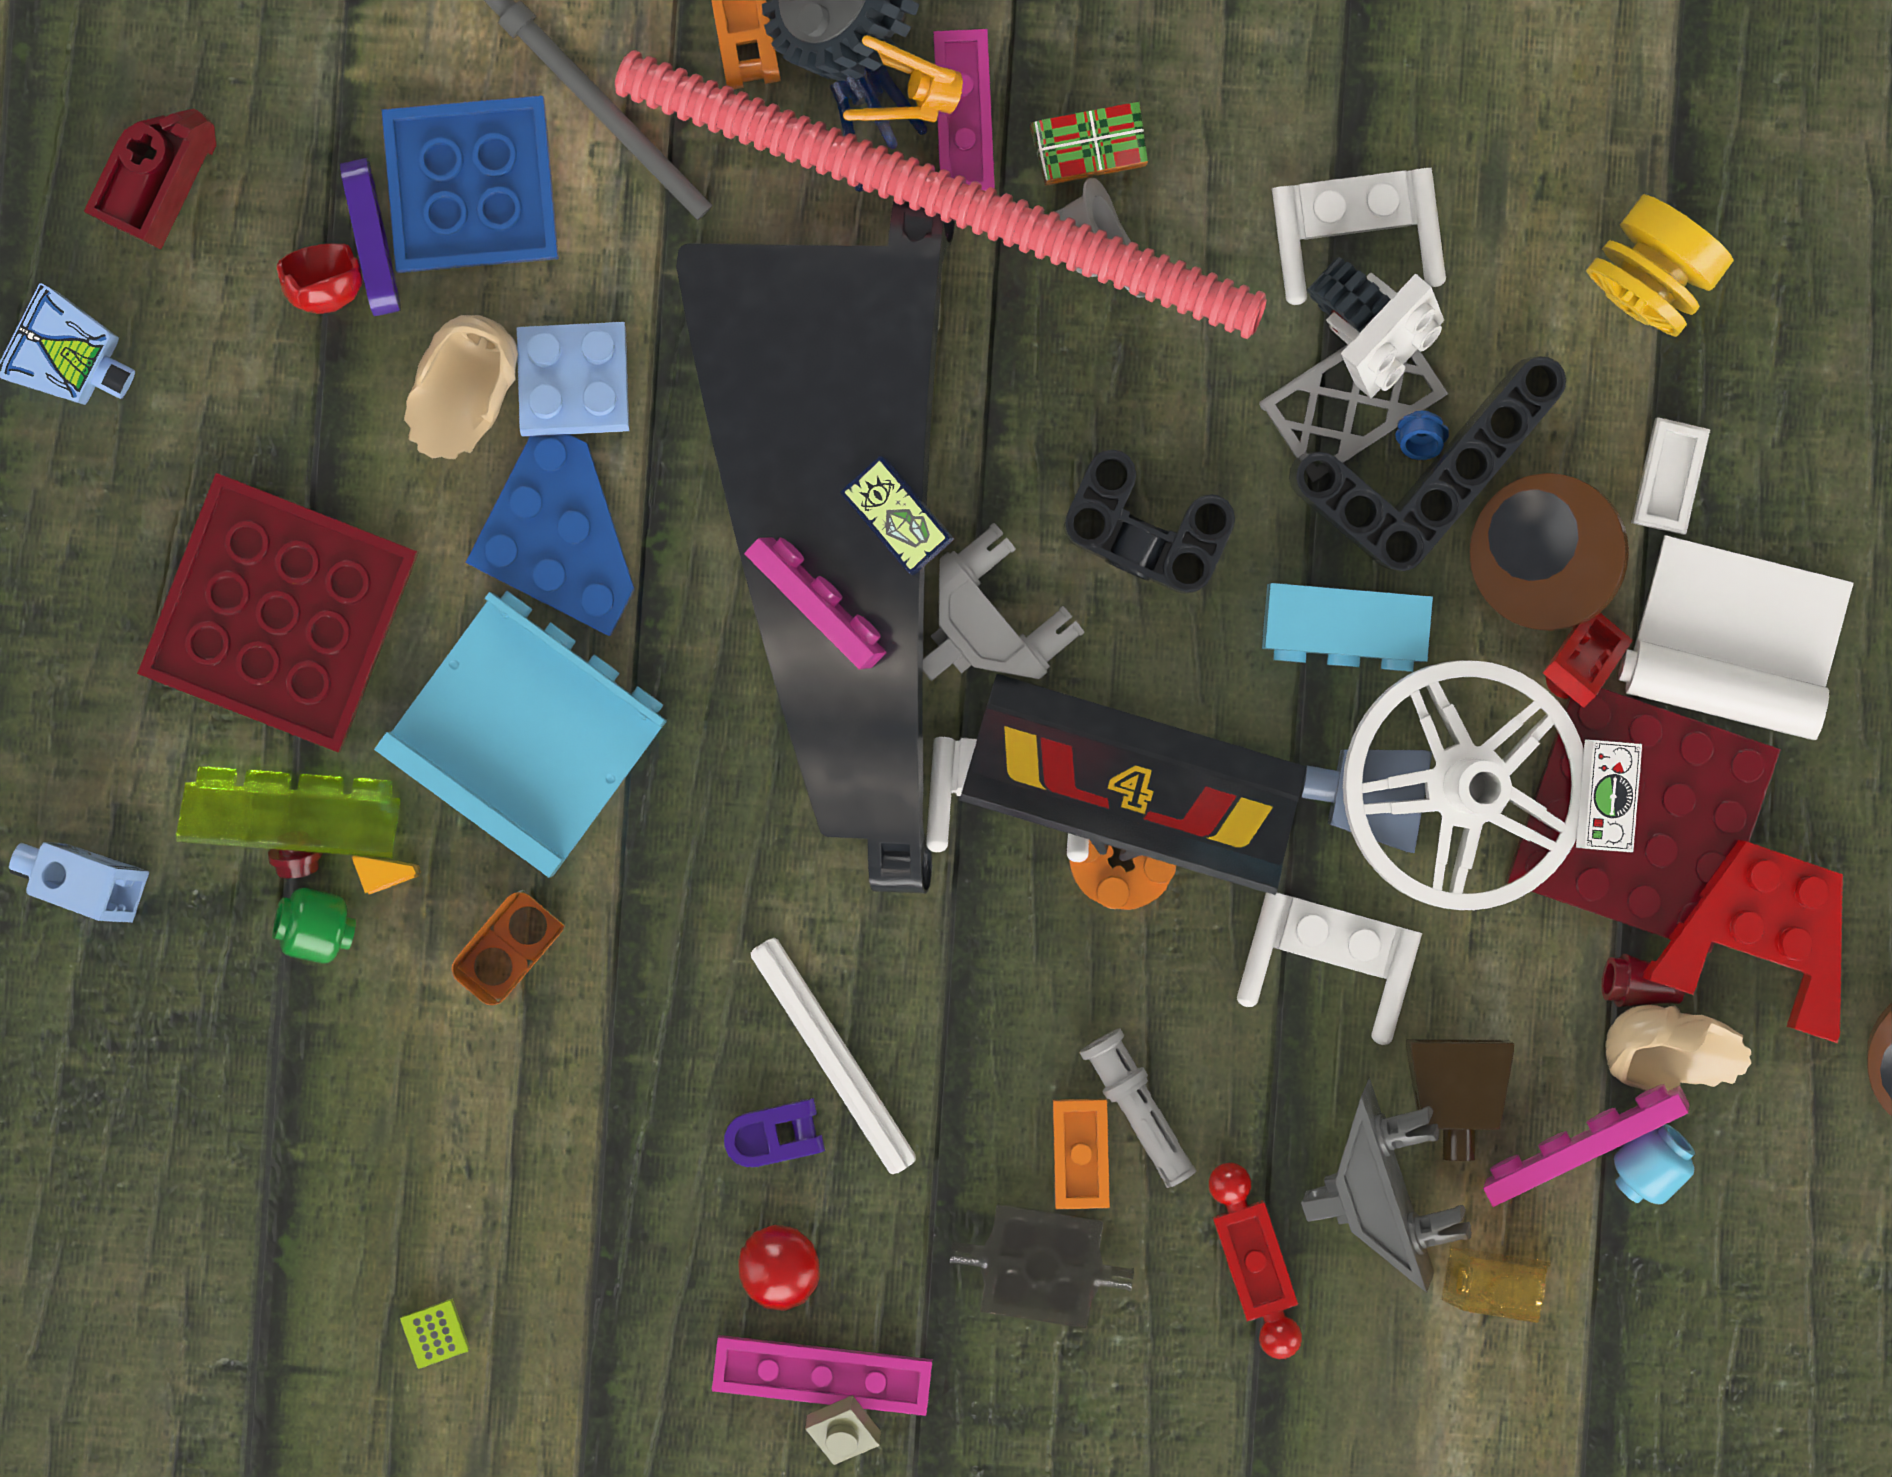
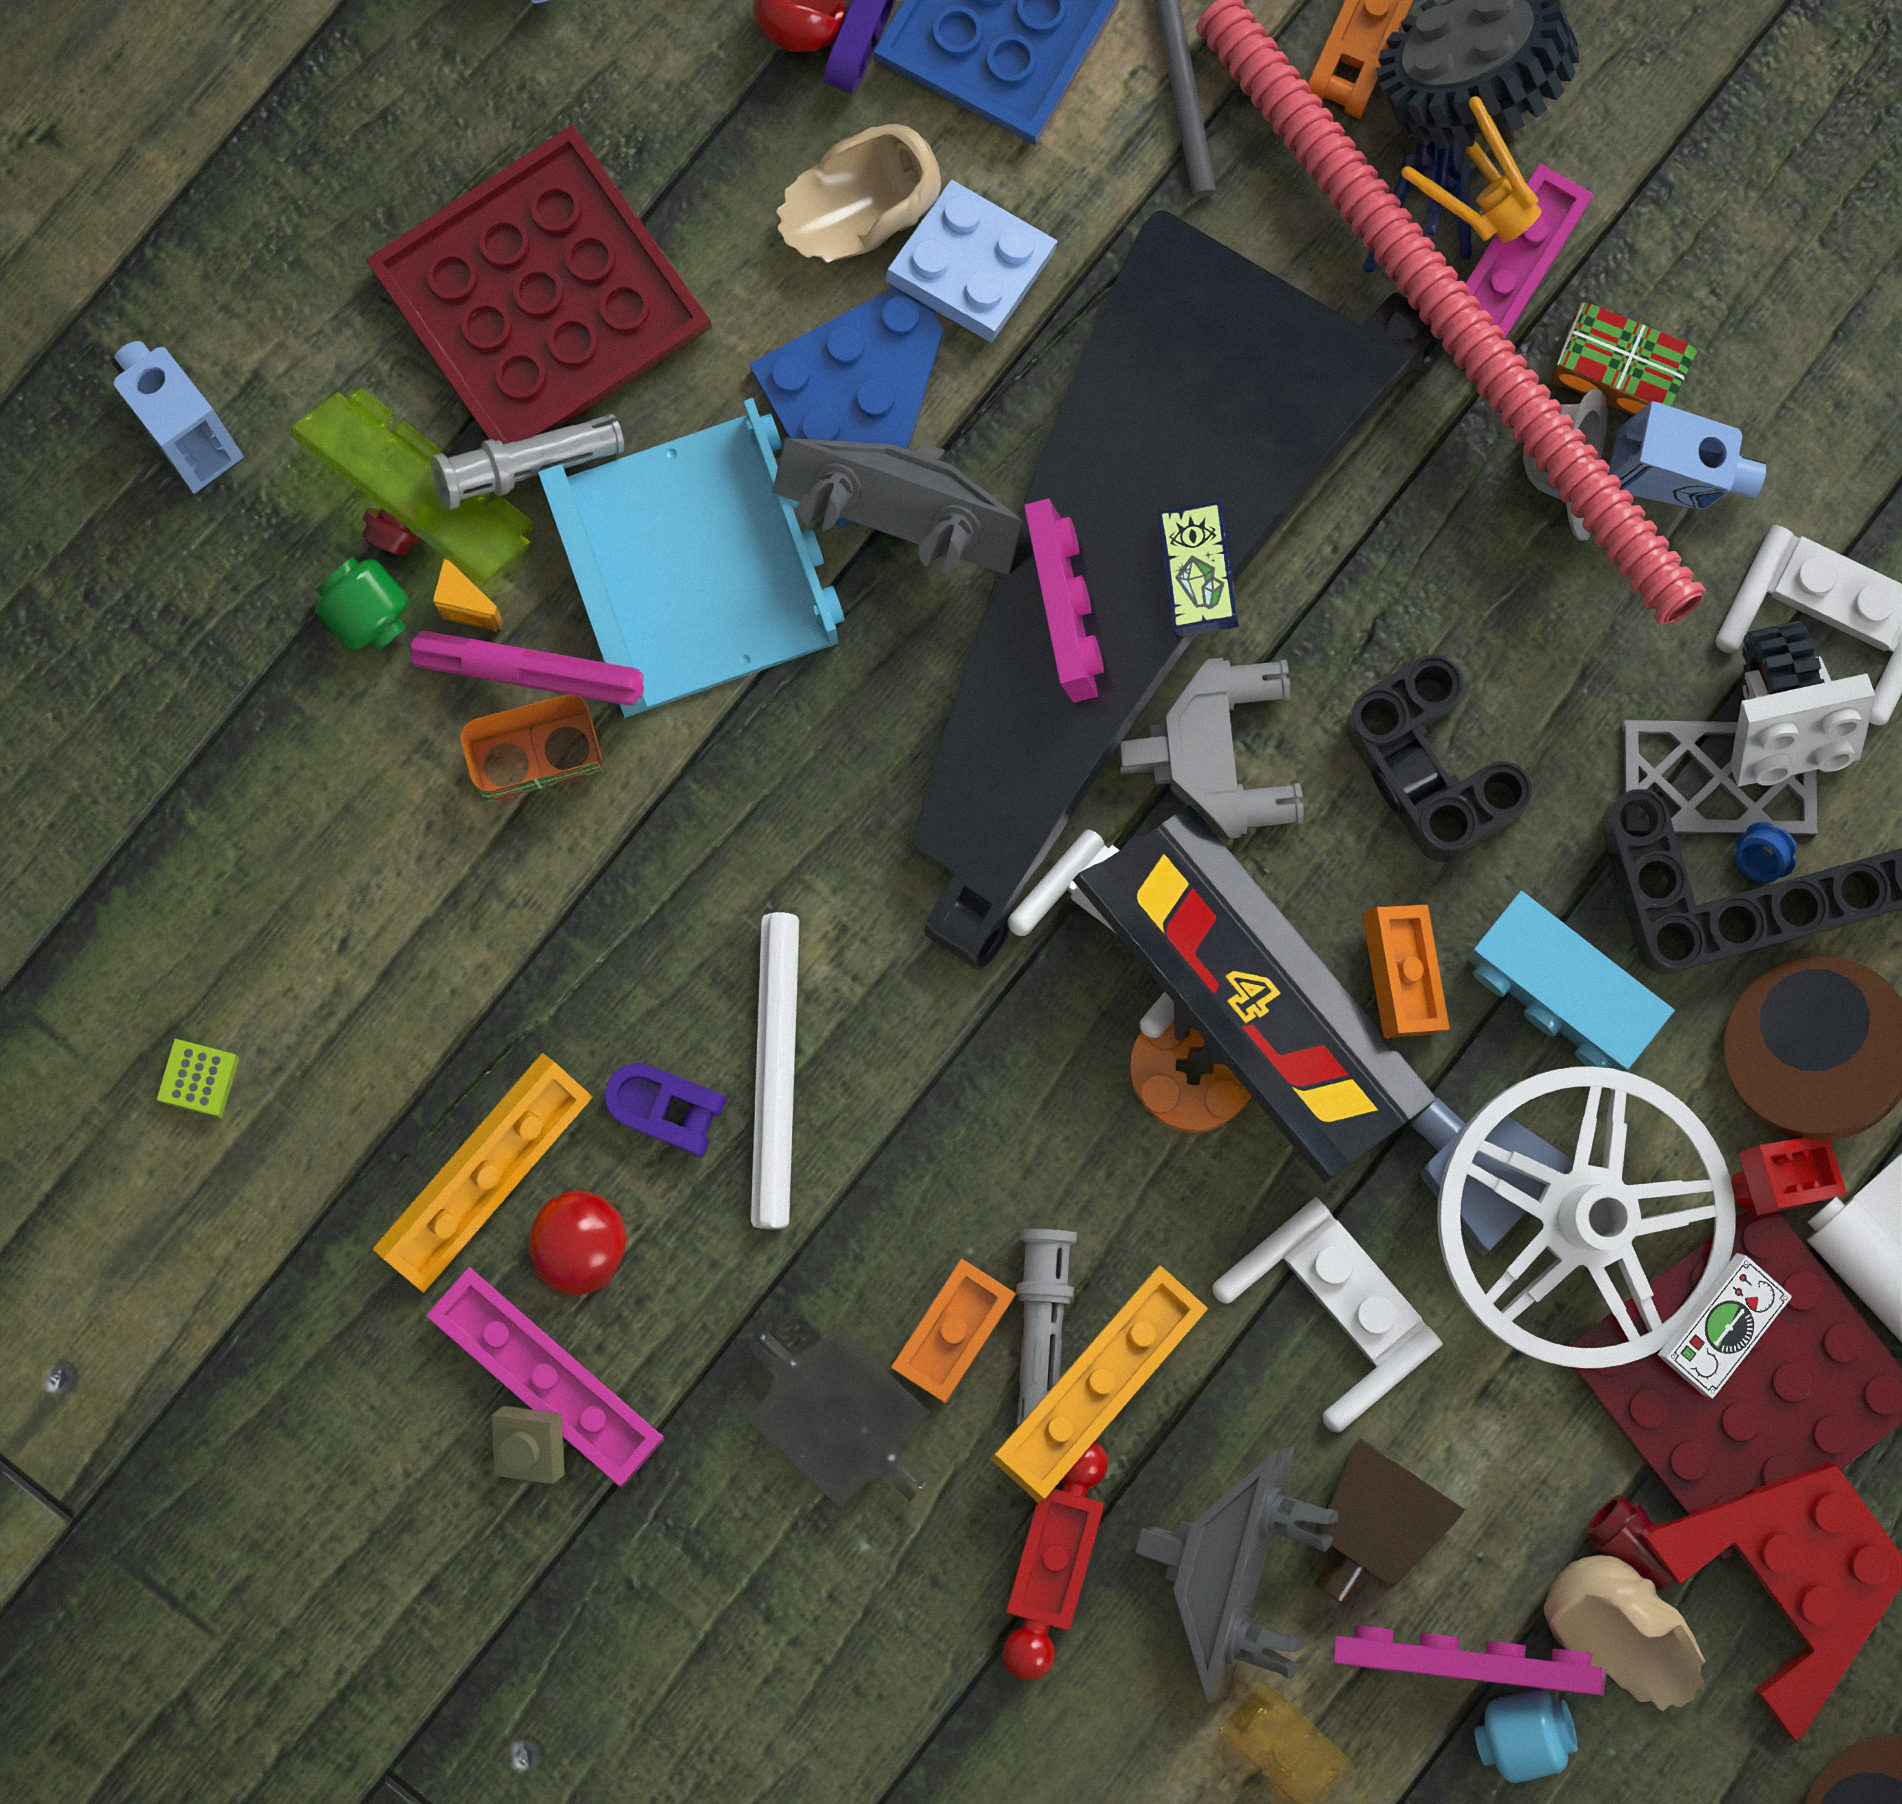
camera: 40 degrees right, 10 degrees down
none -> light orange plate [372,1053,593,1293]
none -> dark pink axle [409,630,644,706]
none -> light grey pin [430,414,624,511]
none -> dark grey connector [772,438,1024,575]
none -> light orange plate [990,1265,1208,1503]
none -> orange plate [1362,905,1450,1038]
none -> light blue torso [1607,401,1766,509]

